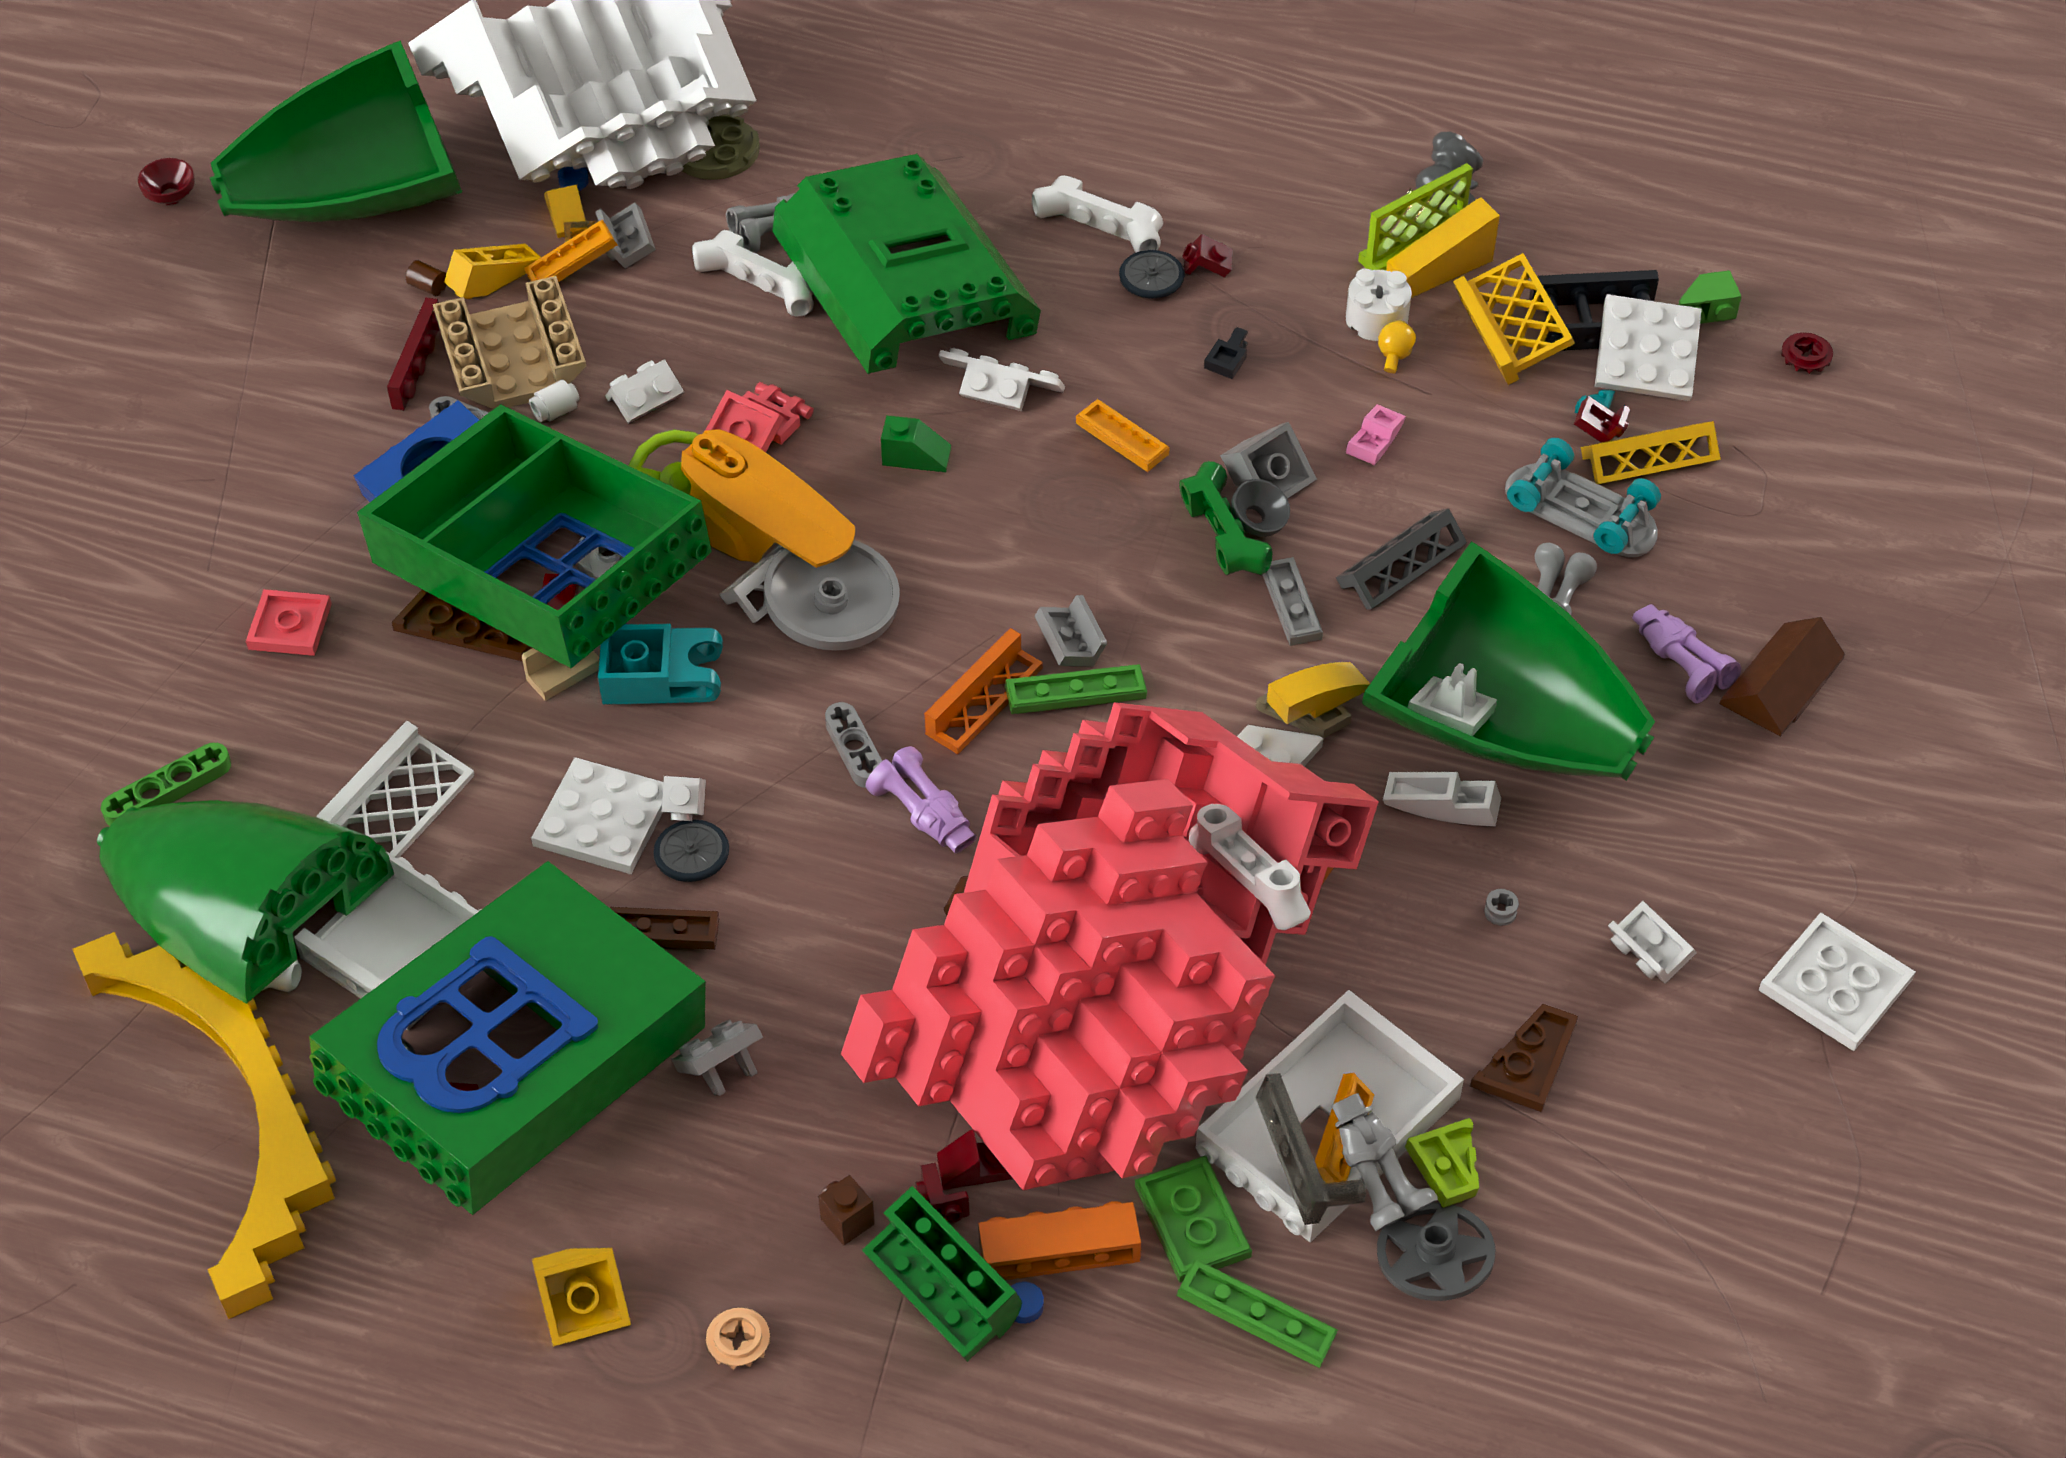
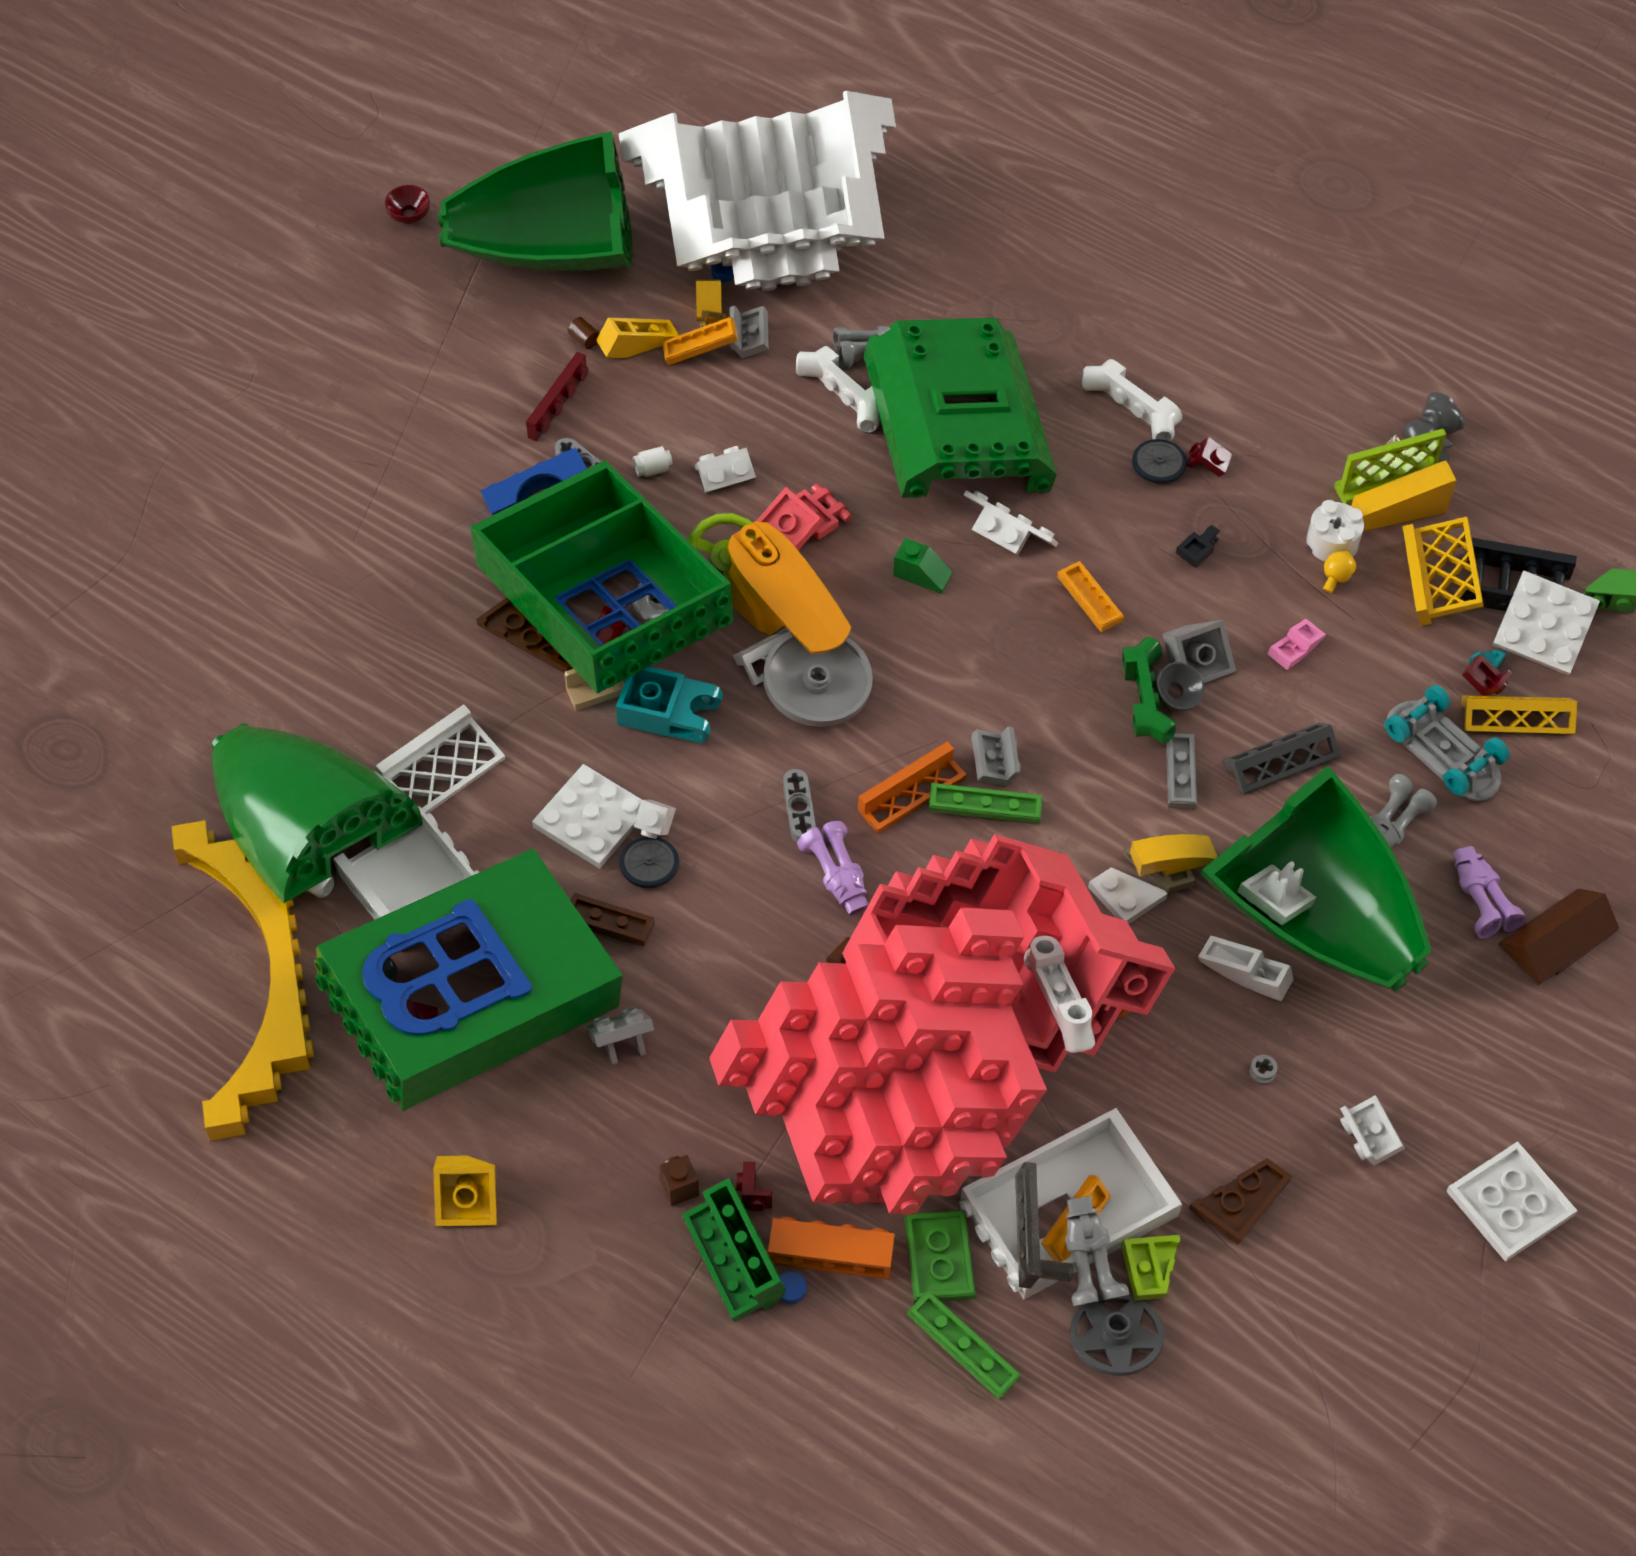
camera: 15 degrees right, 5 degrees up
bright green beam [100,743,231,826] -> none
coral plate [246,589,332,656] -> none
tan slope [433,276,586,409] -> none
olive tile [682,114,760,180] -> none
light nougat gear [706,1308,770,1370] -> none
dark red slope [937,1129,1013,1190] -> none

